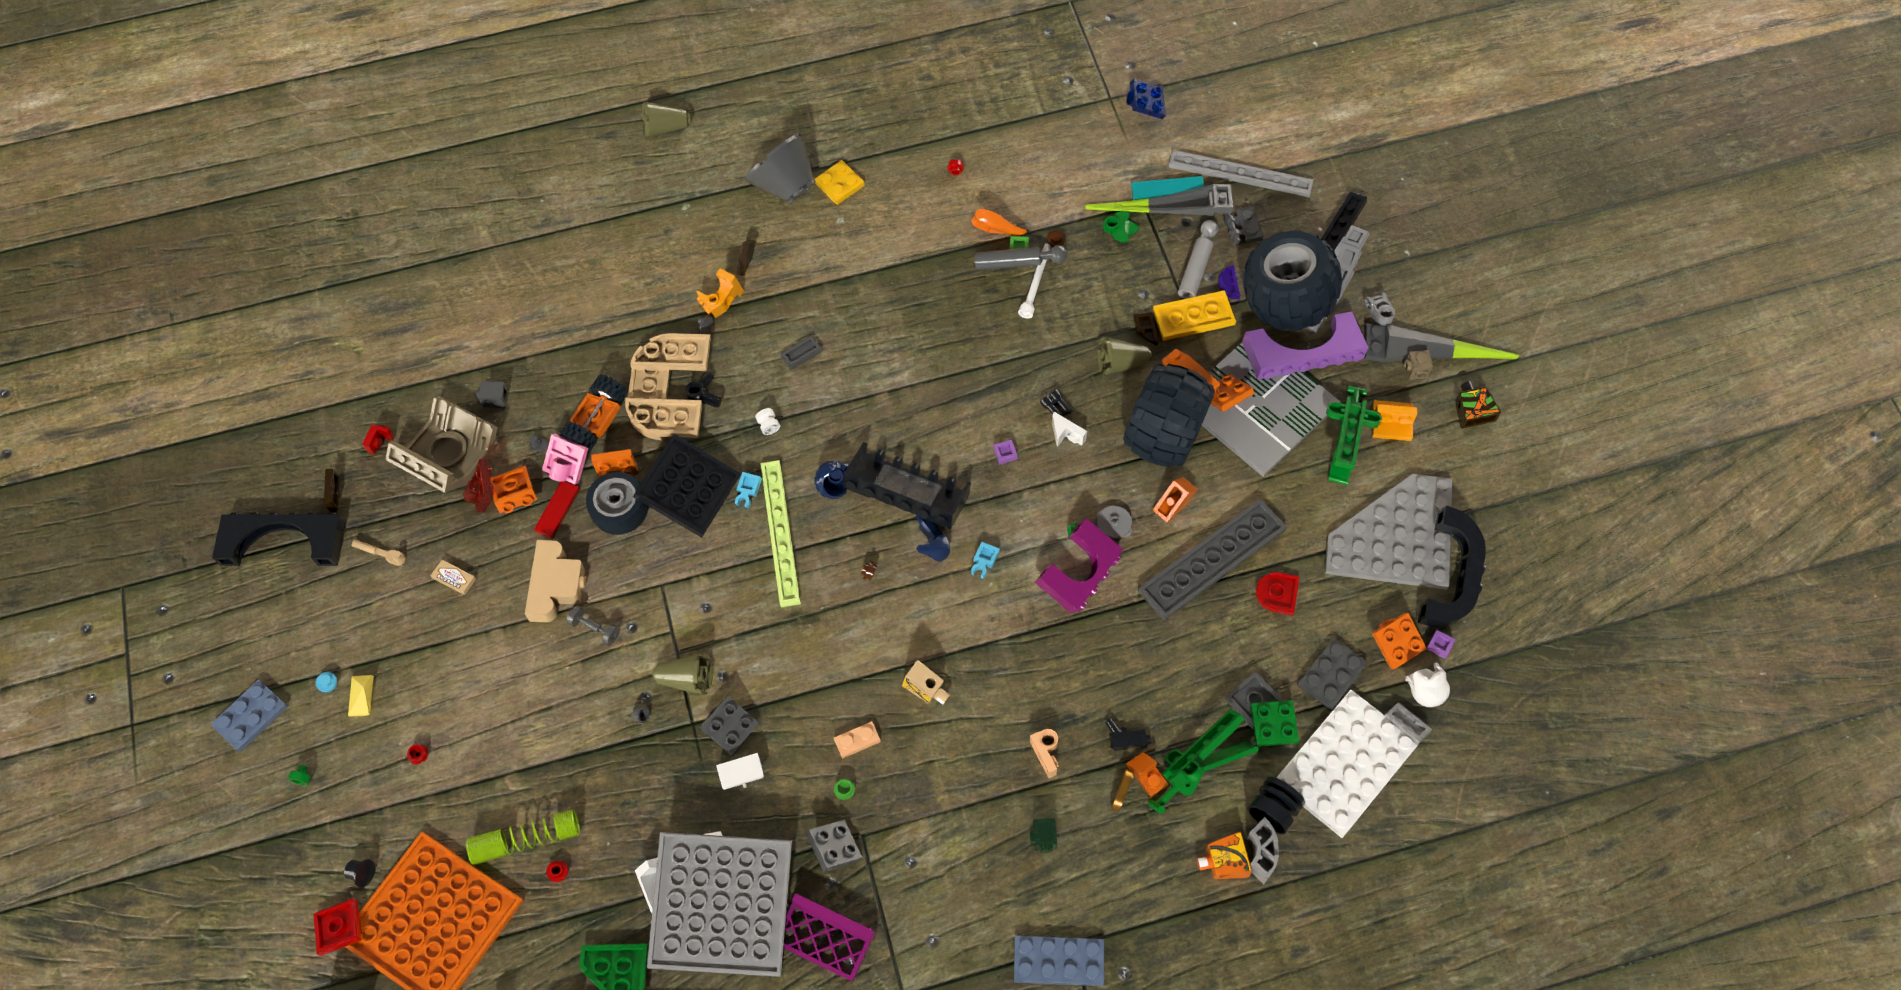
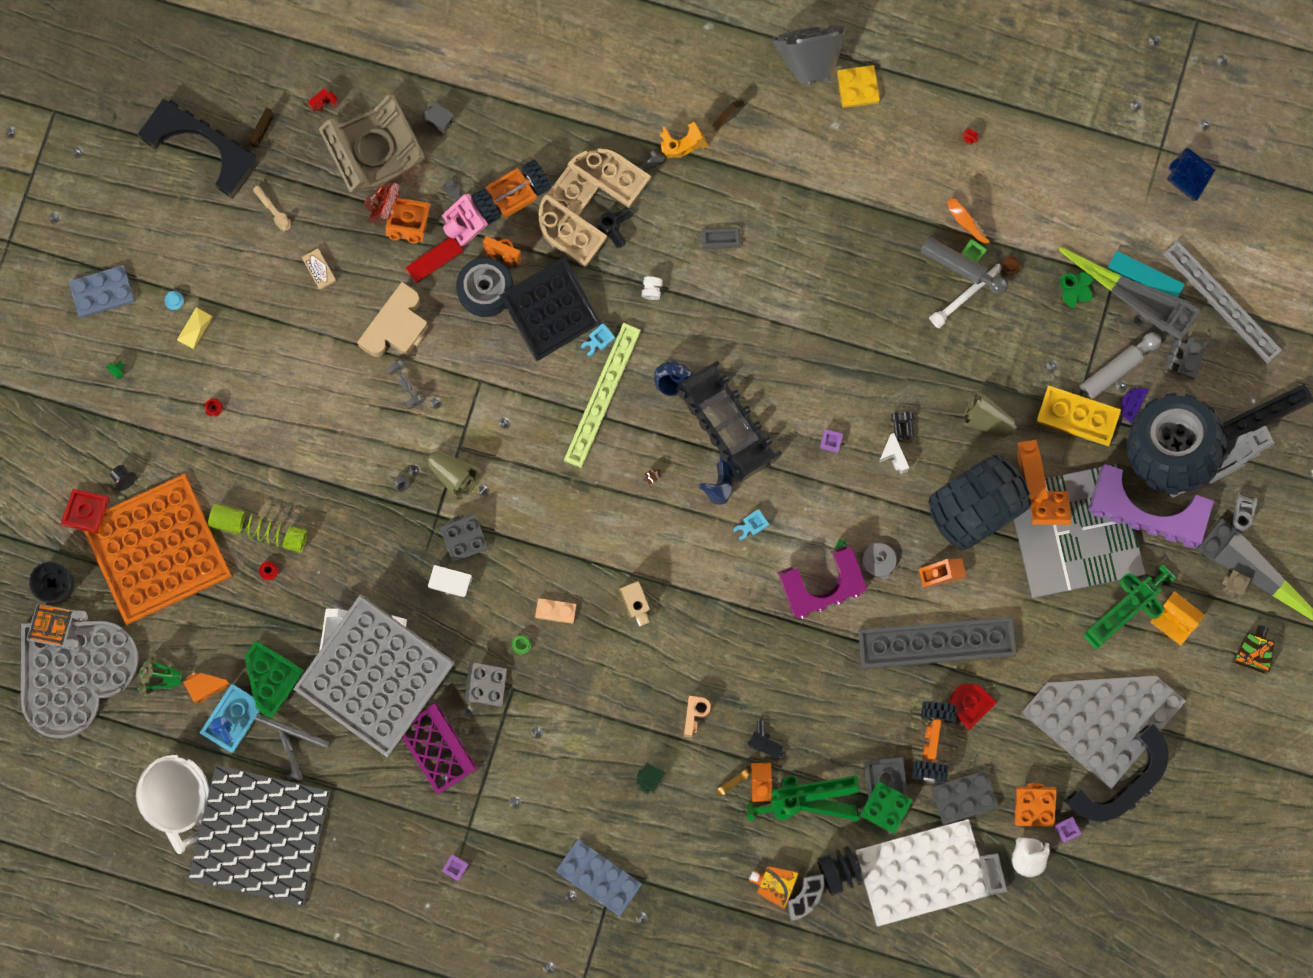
camera: 30 degrees right, 15 degrees up
dark brown tile [1133,312,1159,345] -> none
none -> black plate [912,701,957,783]

